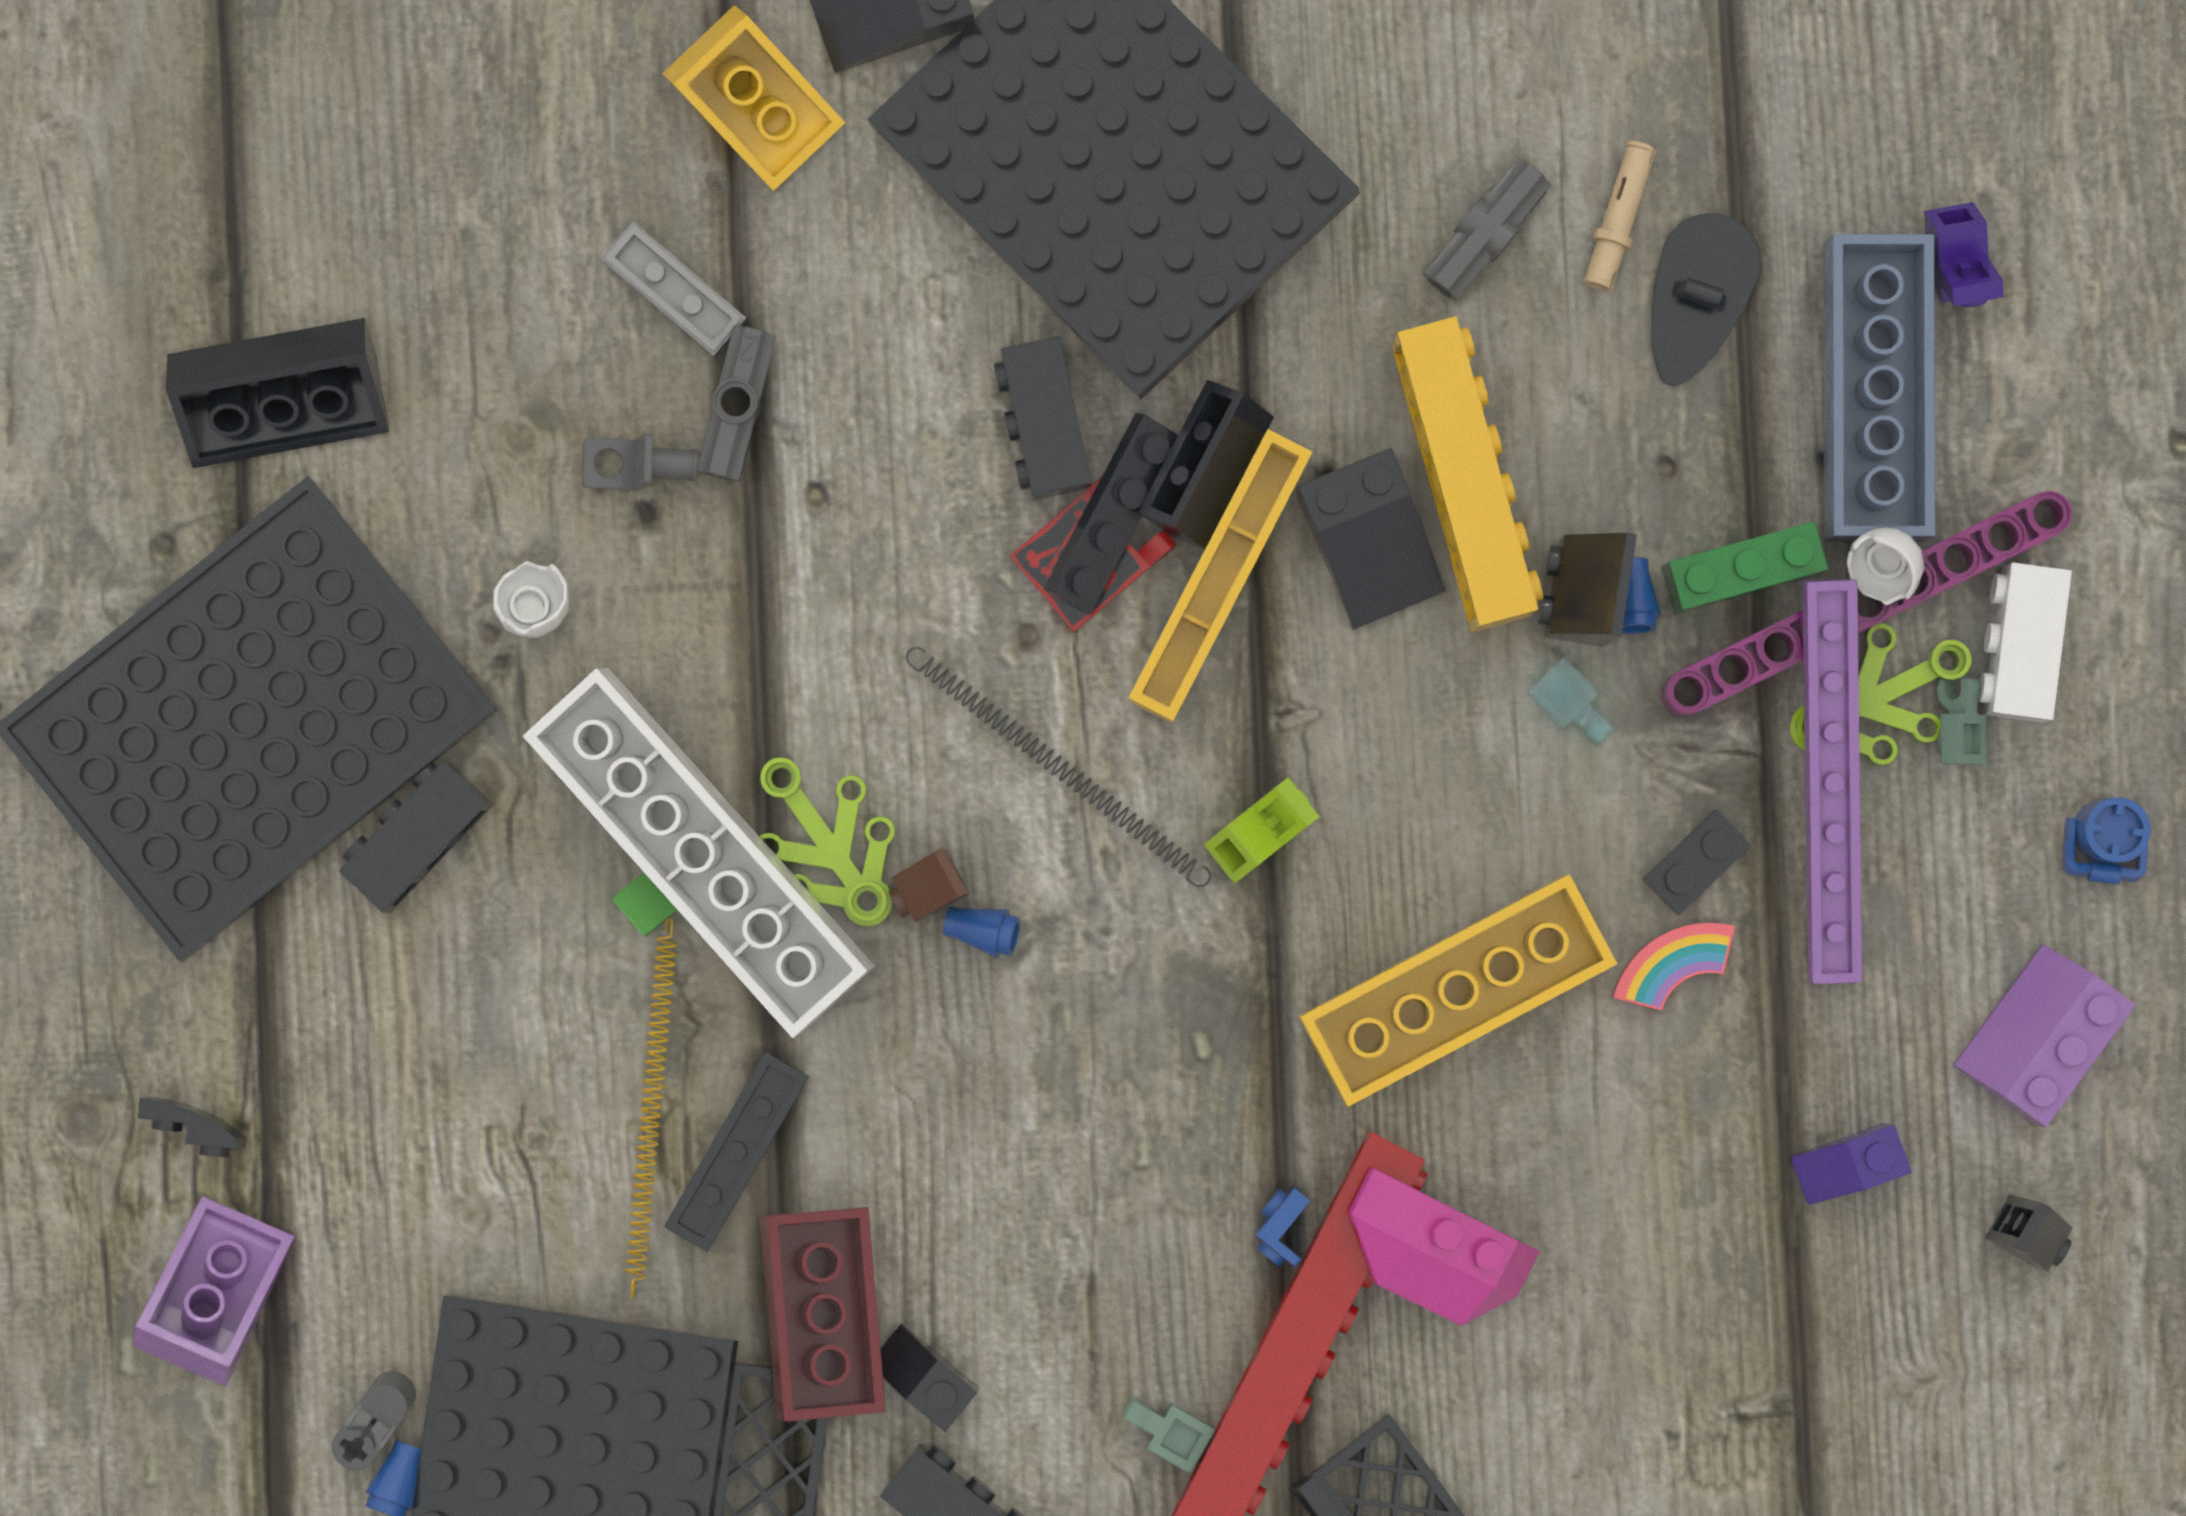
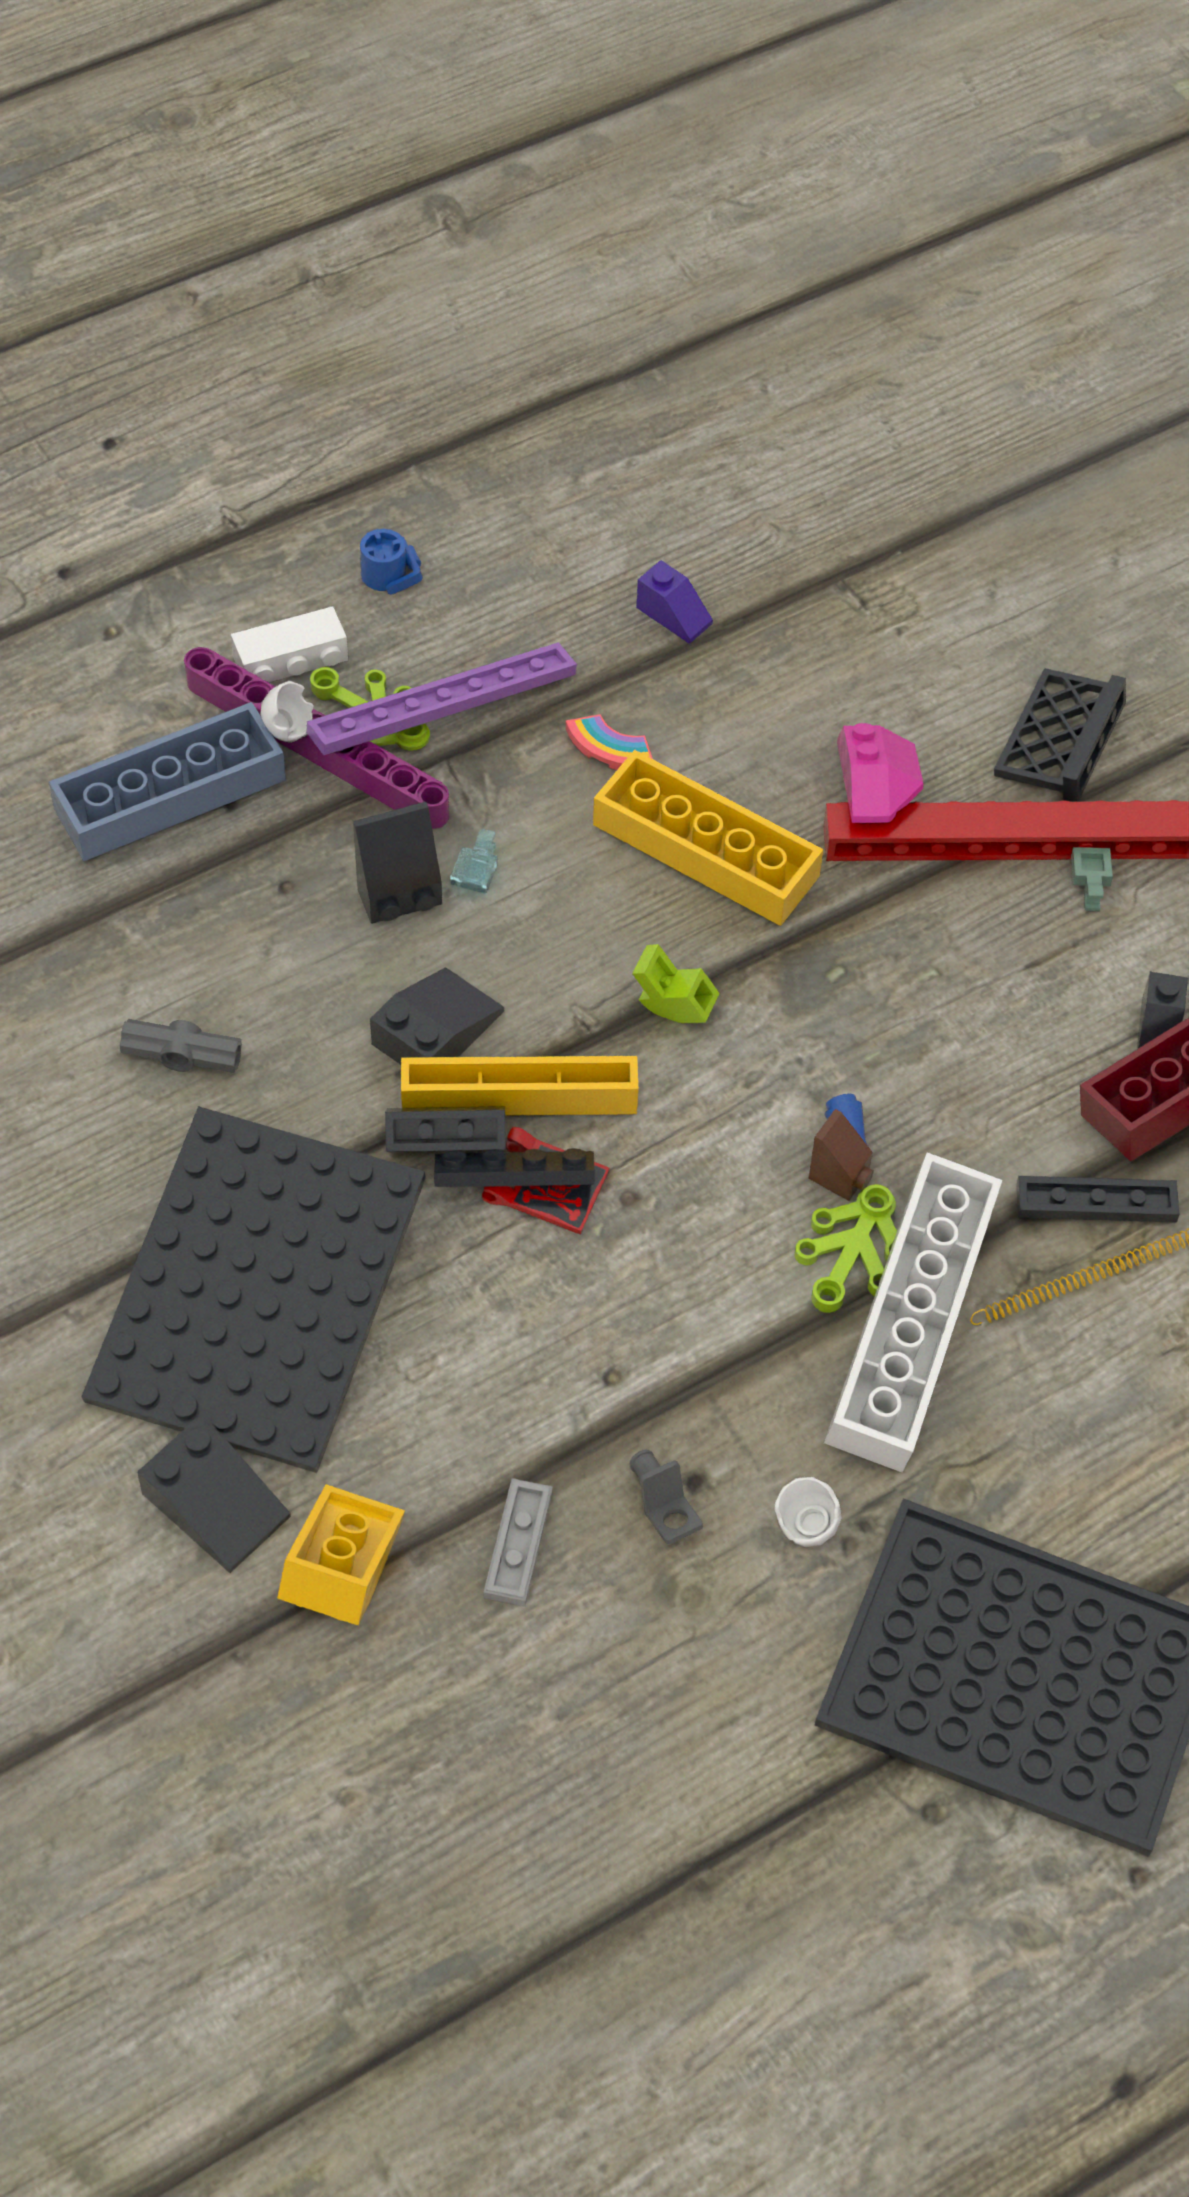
camera: 120 degrees left, 30 degrees down
black slope [166,318,389,468] -> none
black brick [339,761,494,913] -> none
bright green slope [612,873,678,937] -> none
dark grey piece [697,325,776,482] -> none
dark grey piece [906,647,1211,887] -> none
black brick [994,336,1092,500] -> none
blue bracket [1255,1186,1310,1267] -> none
yellow brick [1391,316,1543,633] -> none
tan pin [1583,141,1657,293] -> none
black plate [1642,810,1751,915] -> none
black shield [1651,213,1761,386] -> none
green brick [1661,521,1829,615] -> none
dark purple brick [1924,202,2004,307] -> none
sand green plate [1937,678,1987,766] -> none
medium lavender slope [1953,944,2136,1127] -> none
black slope [1985,1194,2072,1272] -> none

